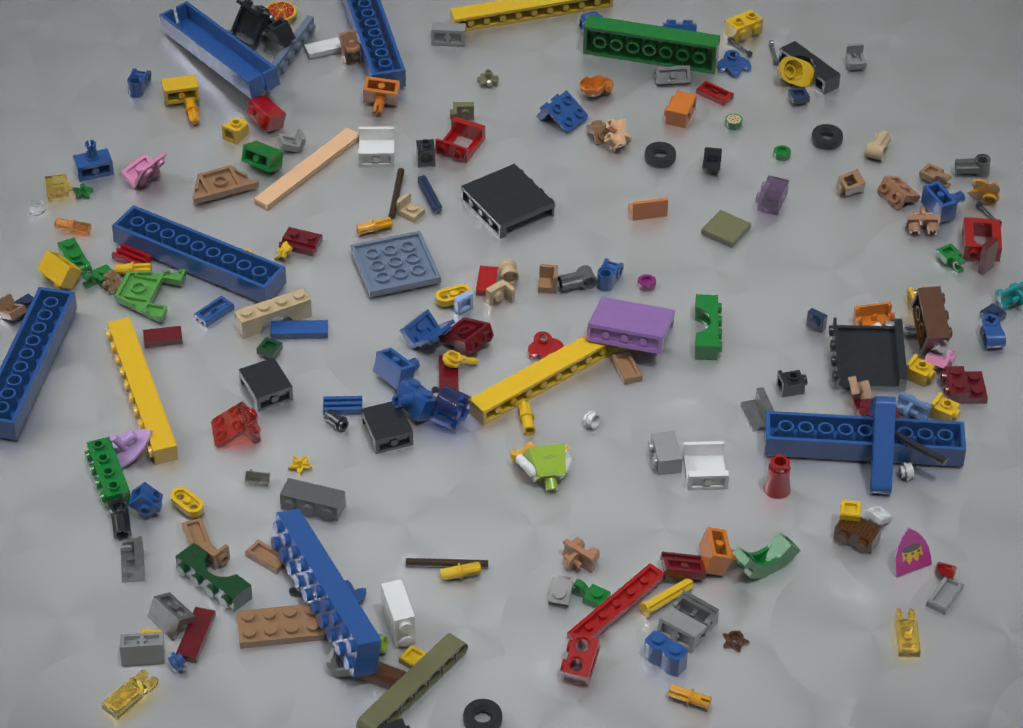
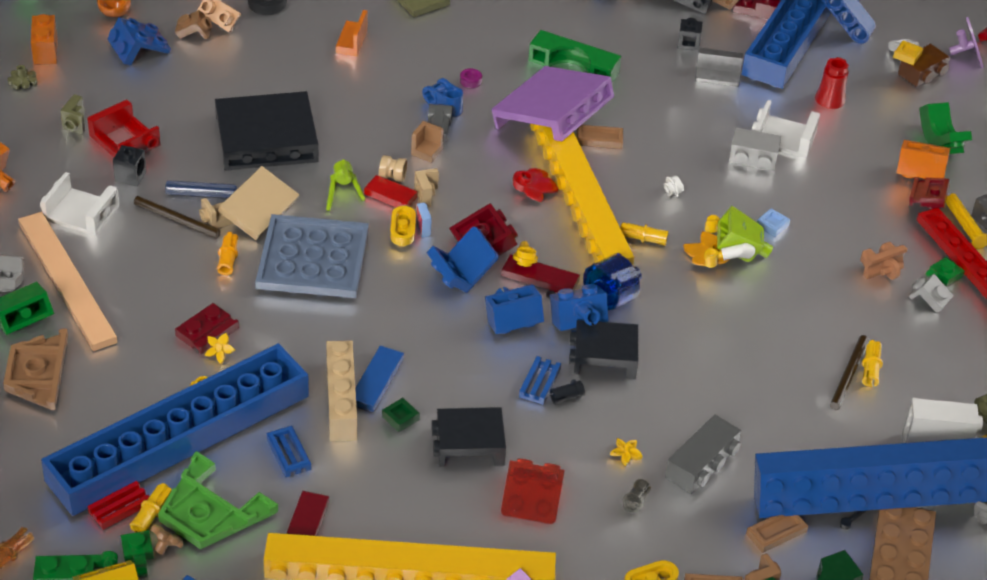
camera: 70 degrees left, 0 degrees up
none -> orange brick [31,14,57,65]
none -> tan tile [218,166,299,241]
none -> lime plant [326,159,366,211]
none -> light blue tile [757,208,791,237]

